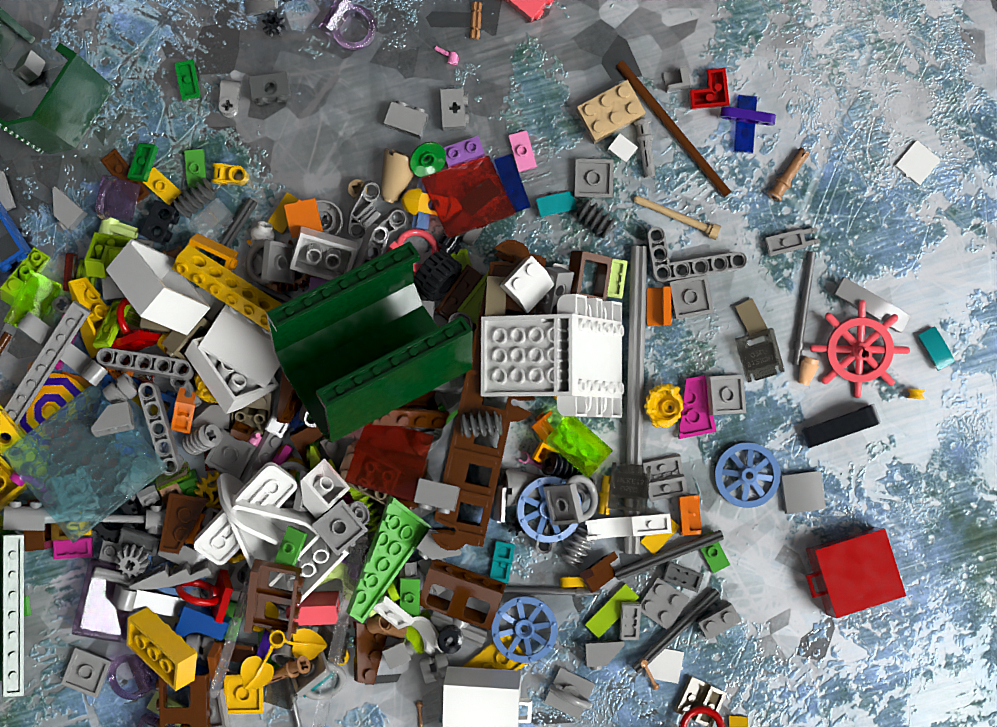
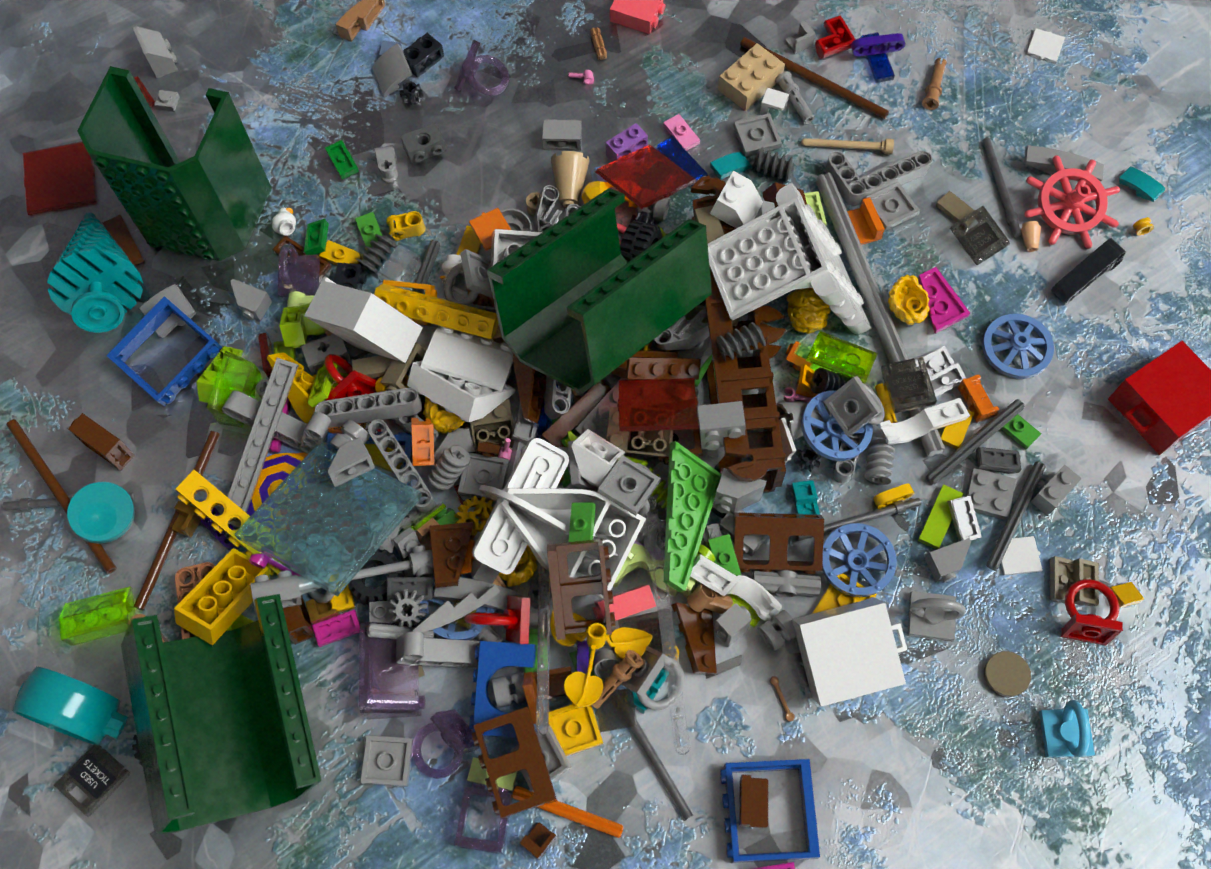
camera: 15 degrees left, 20 degrees down
yellow brick [126,607,197,691] -> none
green dish [410,142,446,178] -> none
black piece [437,624,463,654] -> none
light grey brick [440,88,469,131] -> none
reddish brown panel [579,551,618,593] -> none
medium nougat hinge [639,658,659,690] -> none
light grey plate [706,375,746,415] -> none
light grey hinge [764,227,820,257] -> none
light grey slope [780,471,826,514] -> none
none -> white animal [272,207,296,235]

